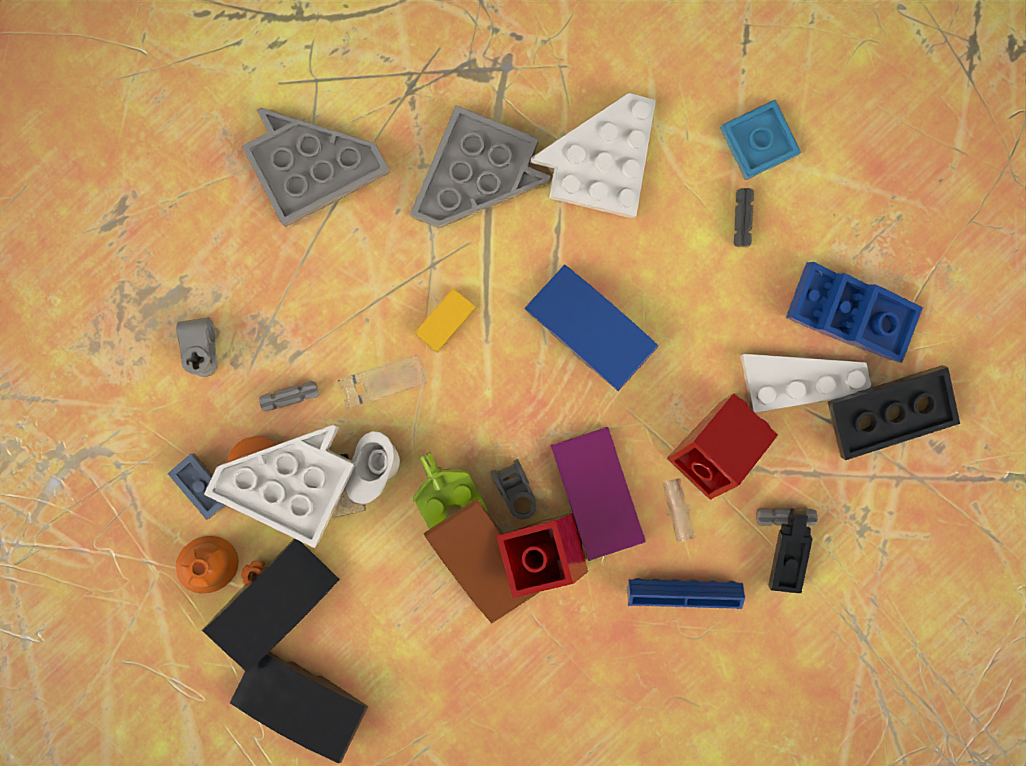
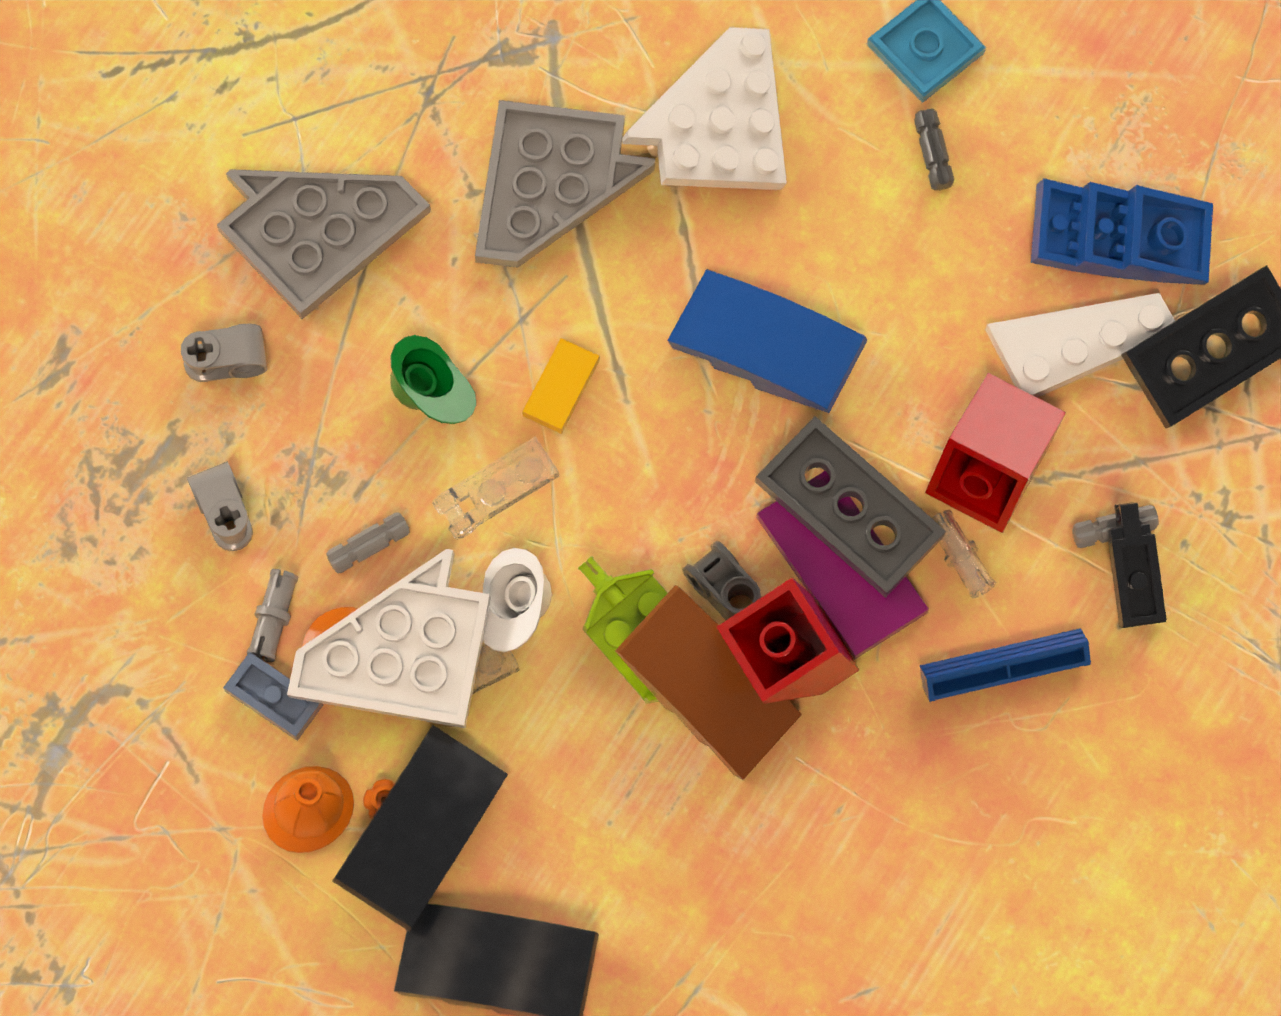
camera: 15 degrees left, 15 degrees down
none -> light grey piece [181,324,267,382]
none -> light grey pin [247,569,298,662]
none -> green piece [390,335,477,424]
none -> dark grey plate [755,416,946,598]

